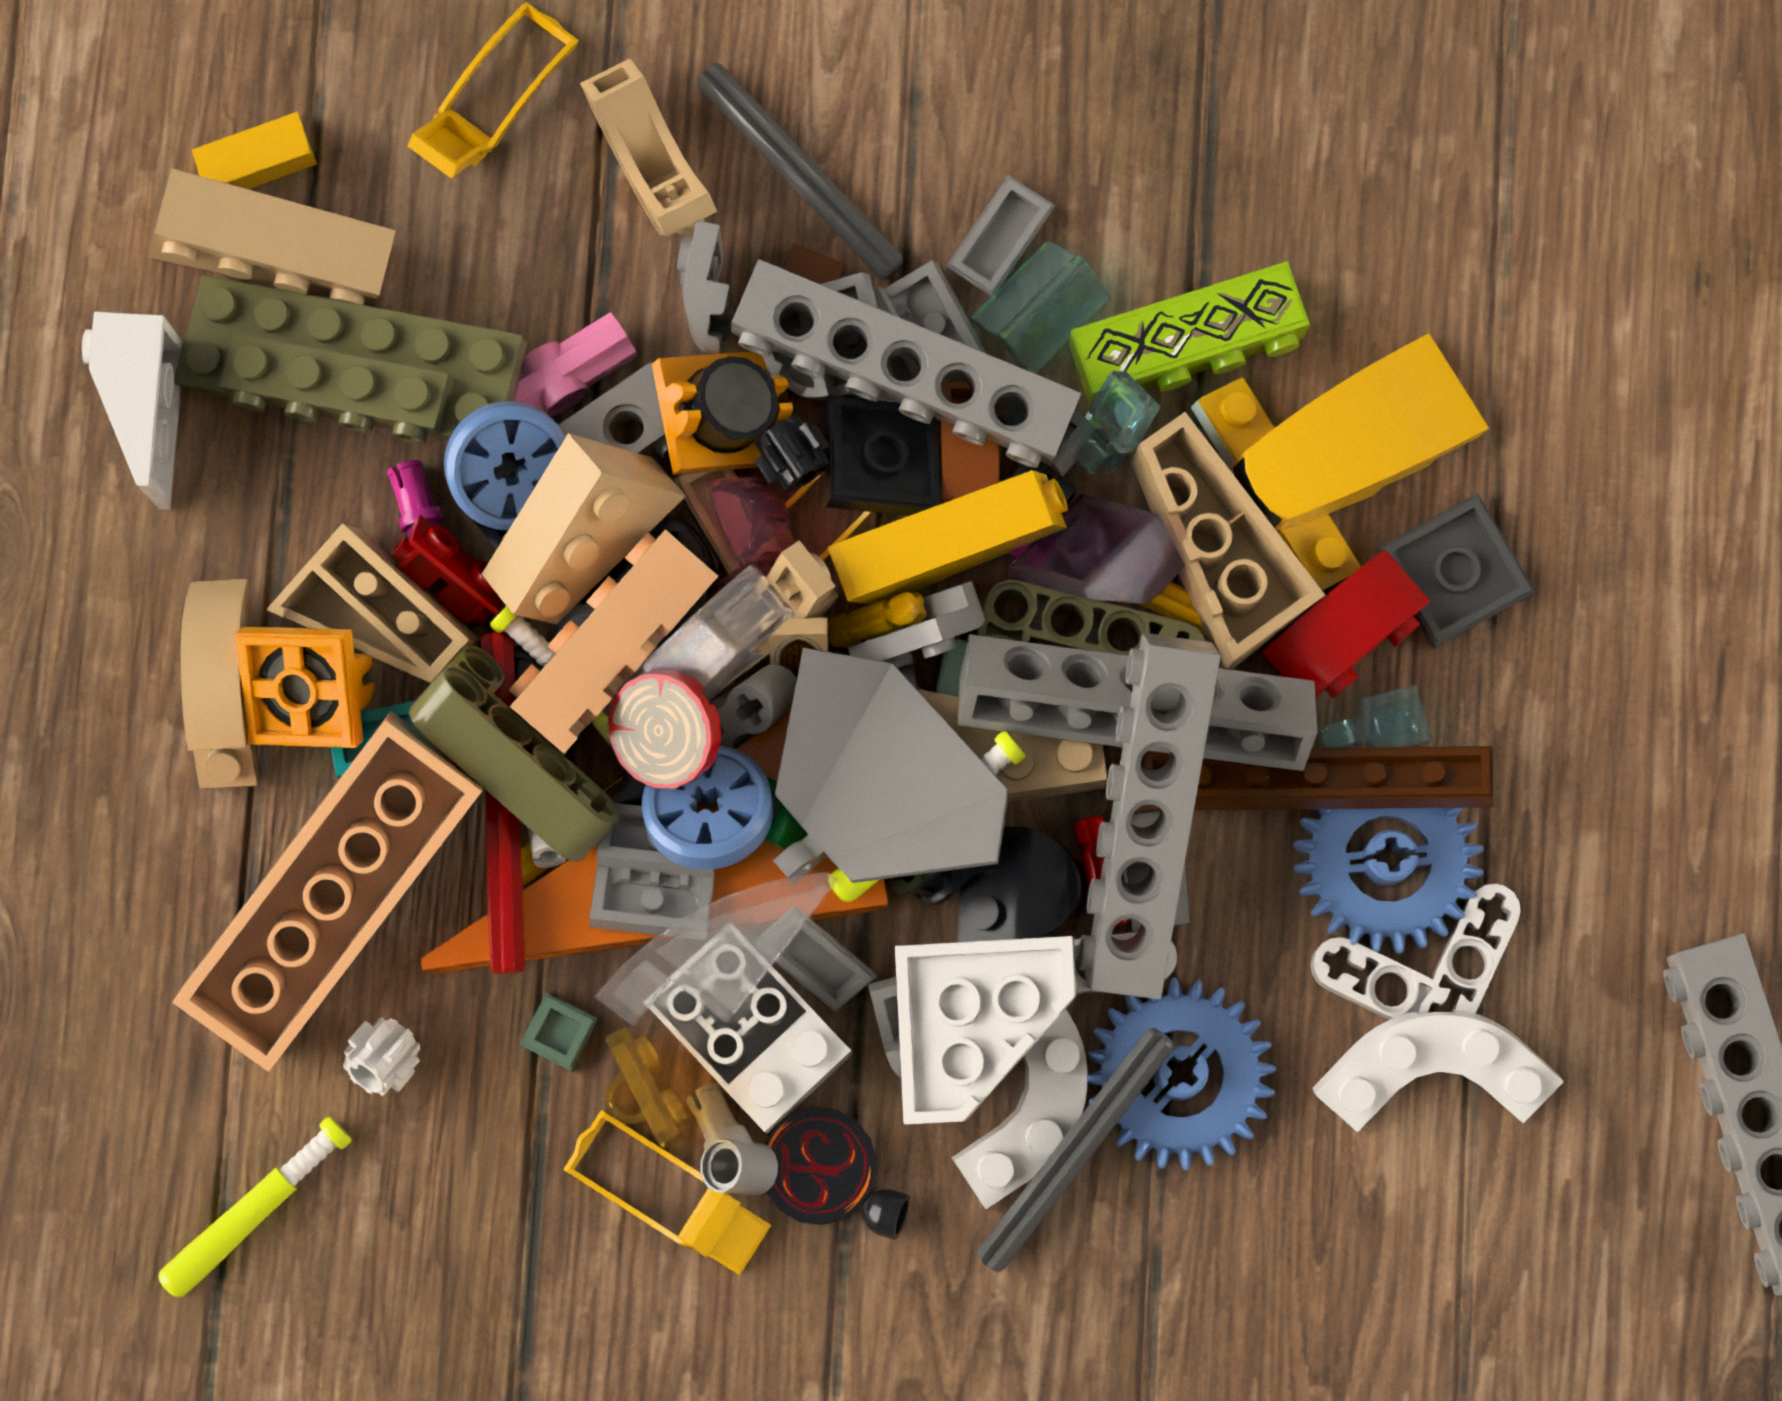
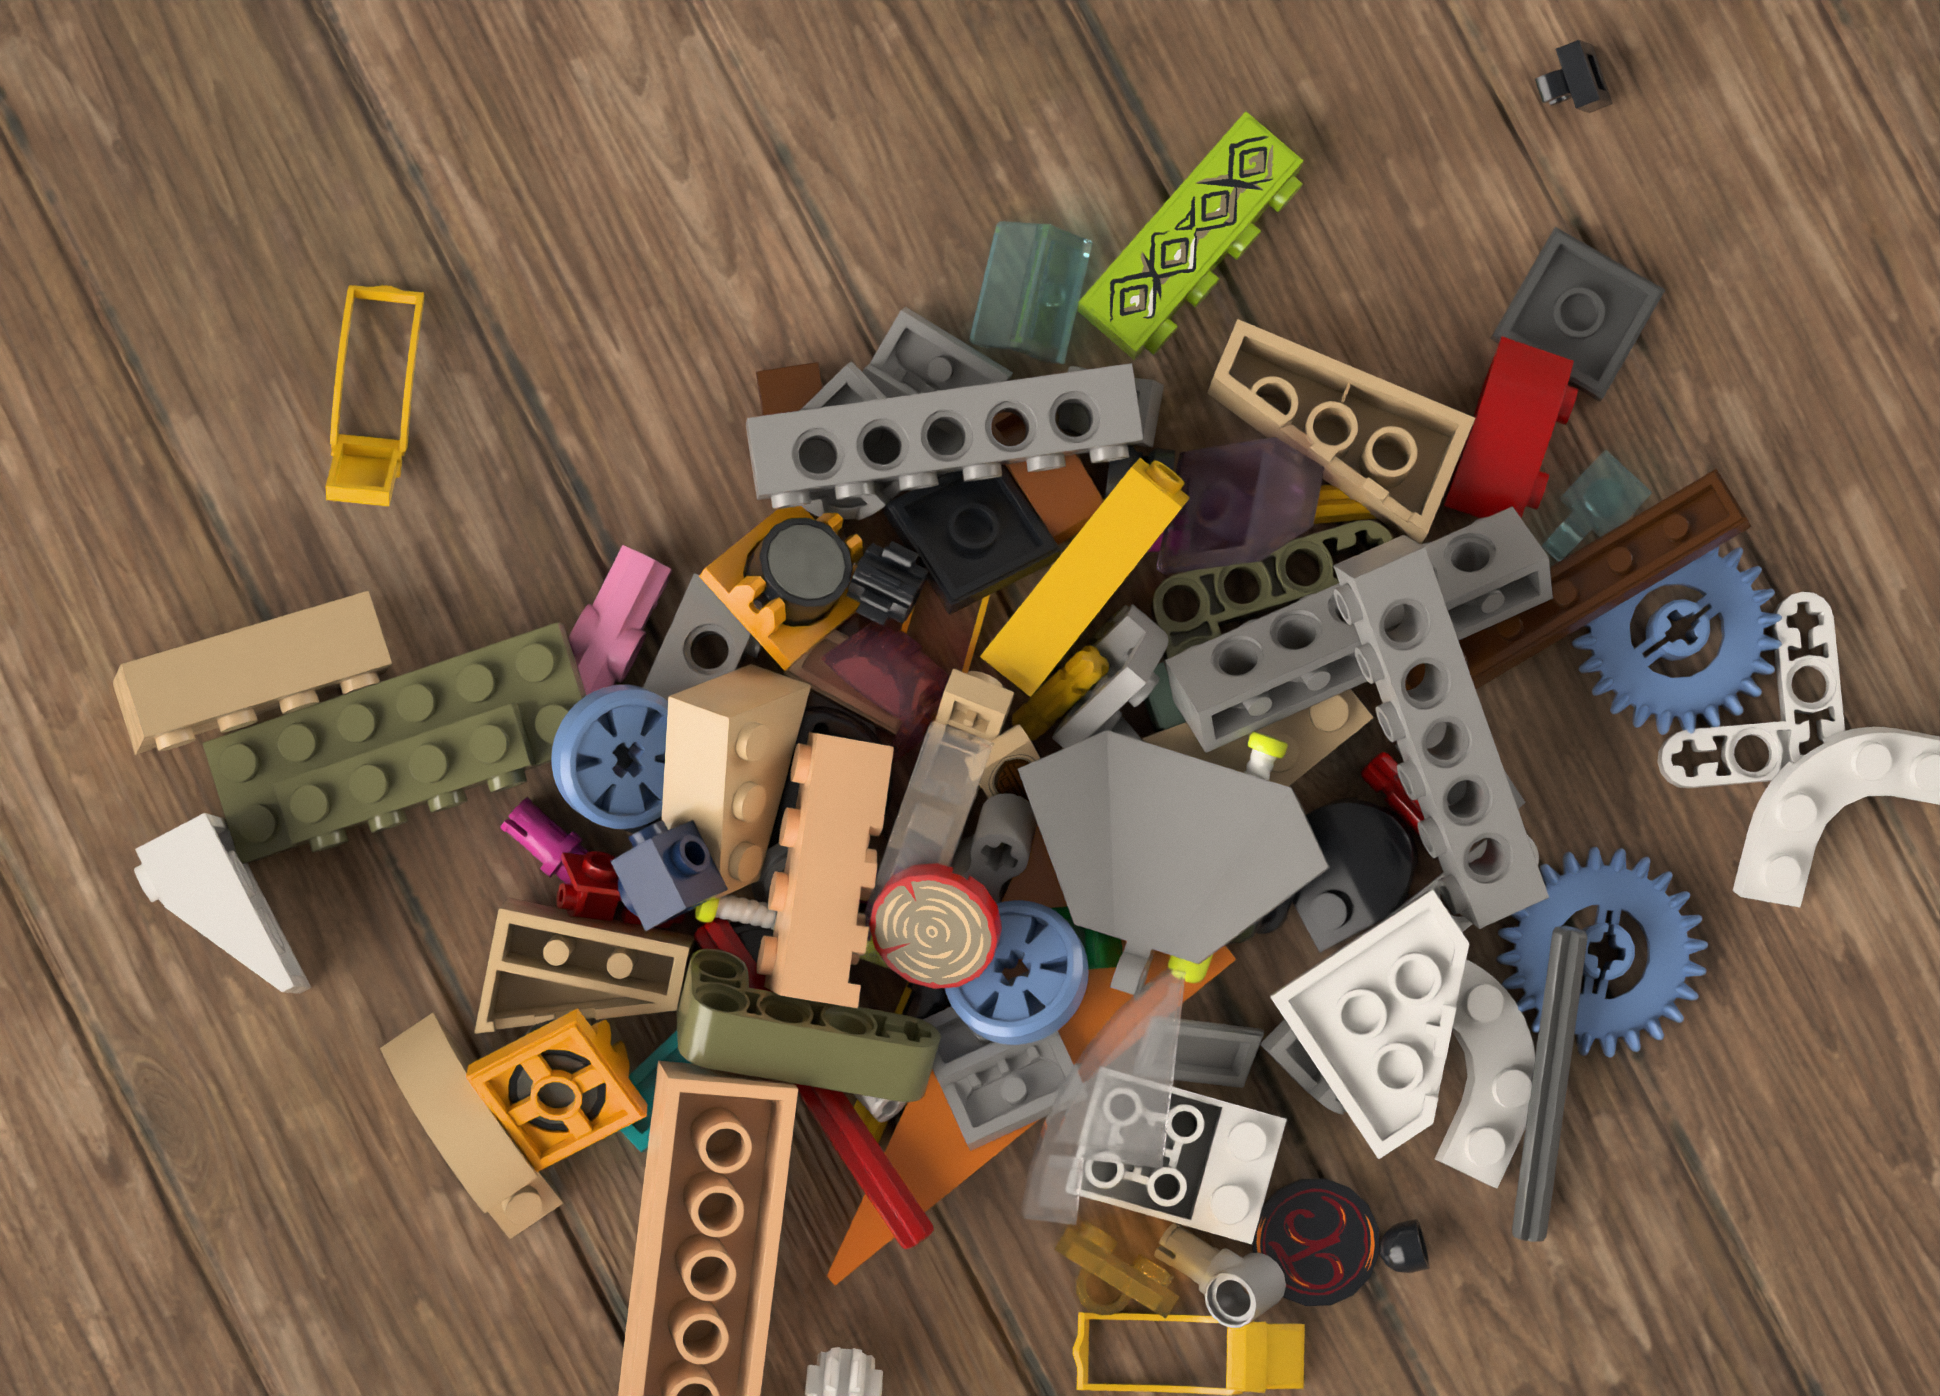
camera: 30 degrees left, 5 degrees up
yellow slope [192,111,317,189] -> none
sand green tile [519,993,599,1072] -> none
tan arch [580,58,717,237] -> none
light grey slope [677,220,734,354] -> none
dark grey axle [697,63,903,279] -> none
light grey tile [946,175,1055,298] -> none
clear light blue plate [1077,371,1161,474] -> none
yellow slope [1191,333,1489,593] -> none
none -> dark blue brick [611,820,728,931]
none -> black tile [1535,40,1613,113]

